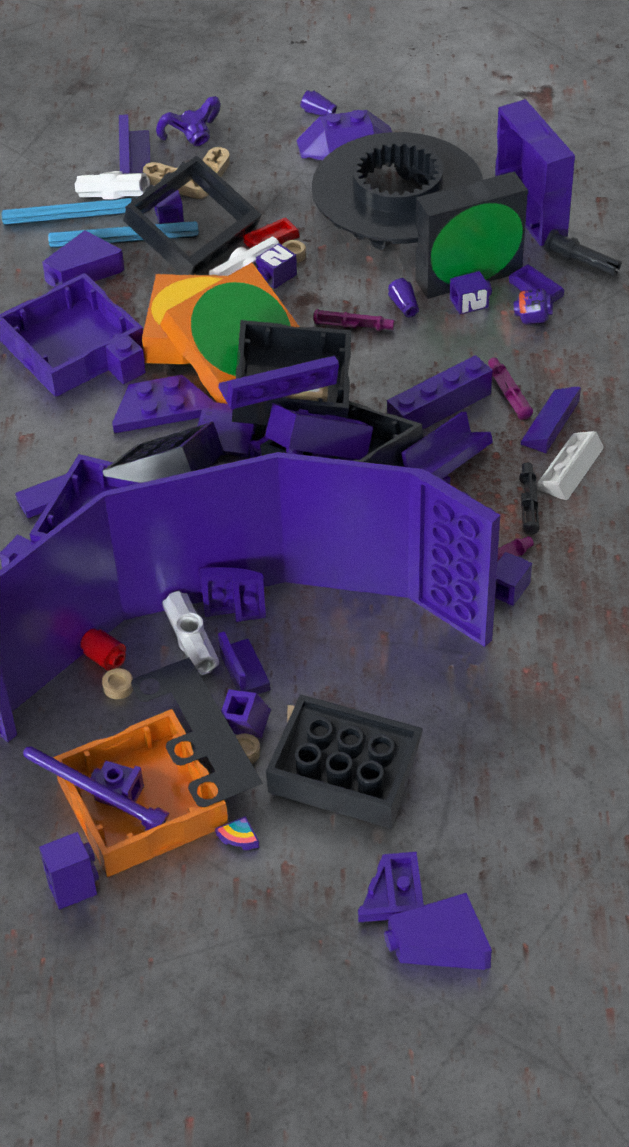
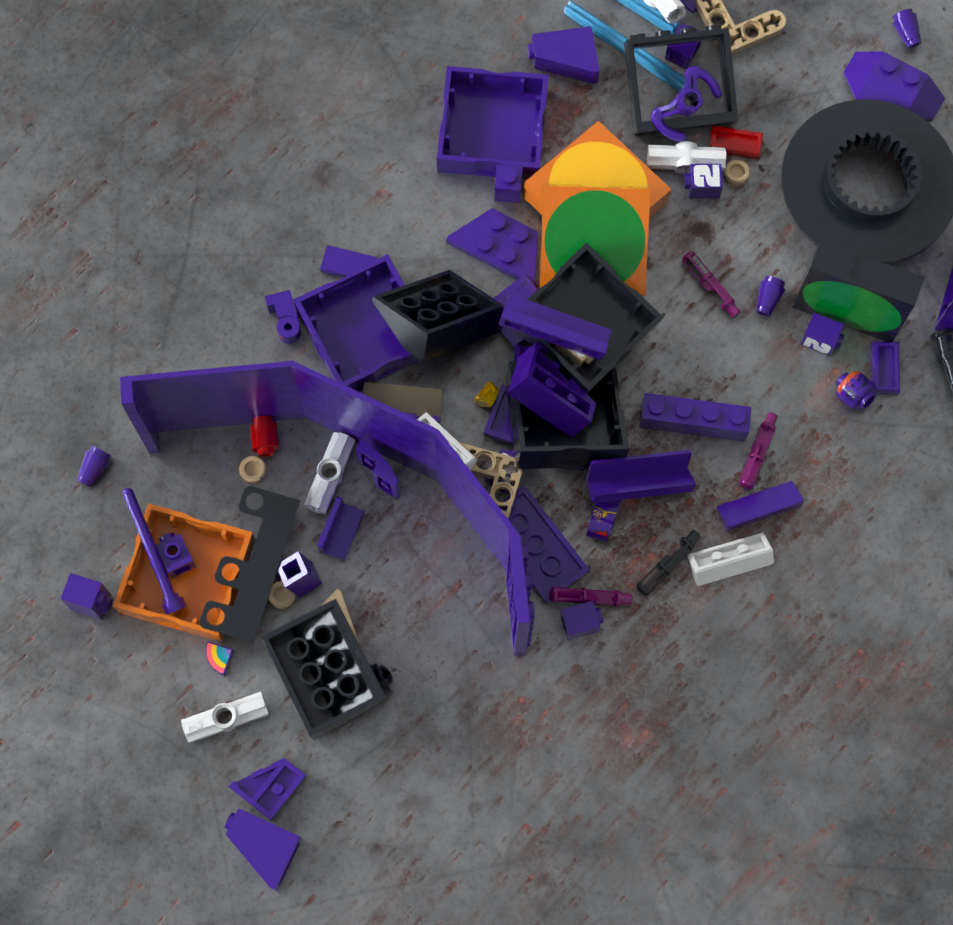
camera: 40 degrees right, 25 degrees up
none -> white piece [181,692,269,744]
none -> dark purple piece [651,66,722,142]

